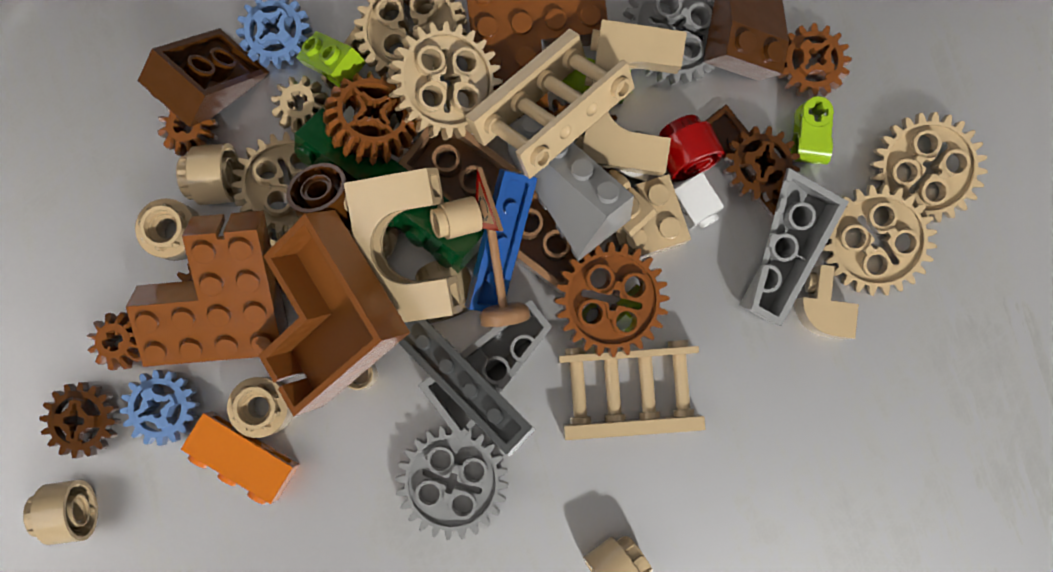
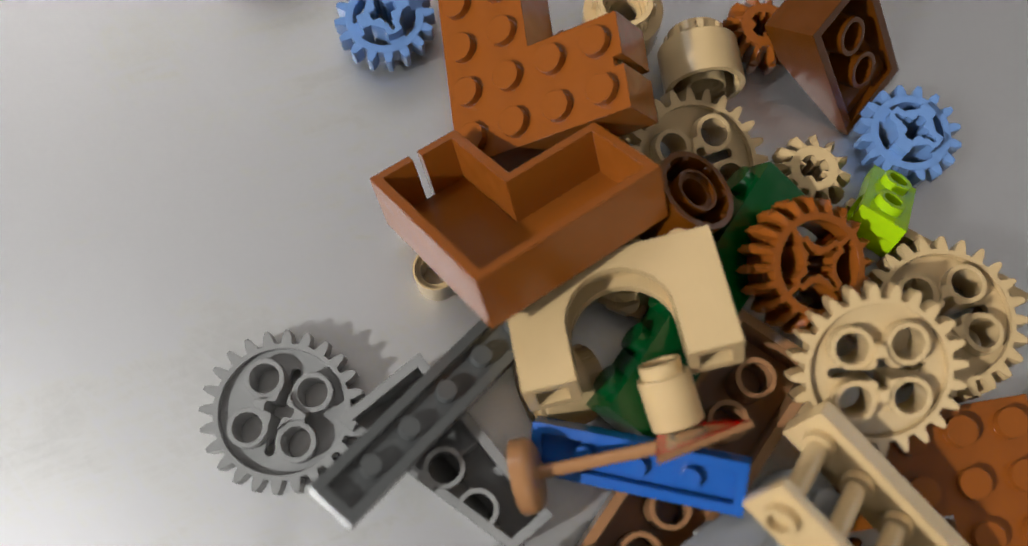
camera: 90 degrees right, 10 degrees down
orange brick [181,411,300,505] -> none
tan piece [227,377,293,438] -> none

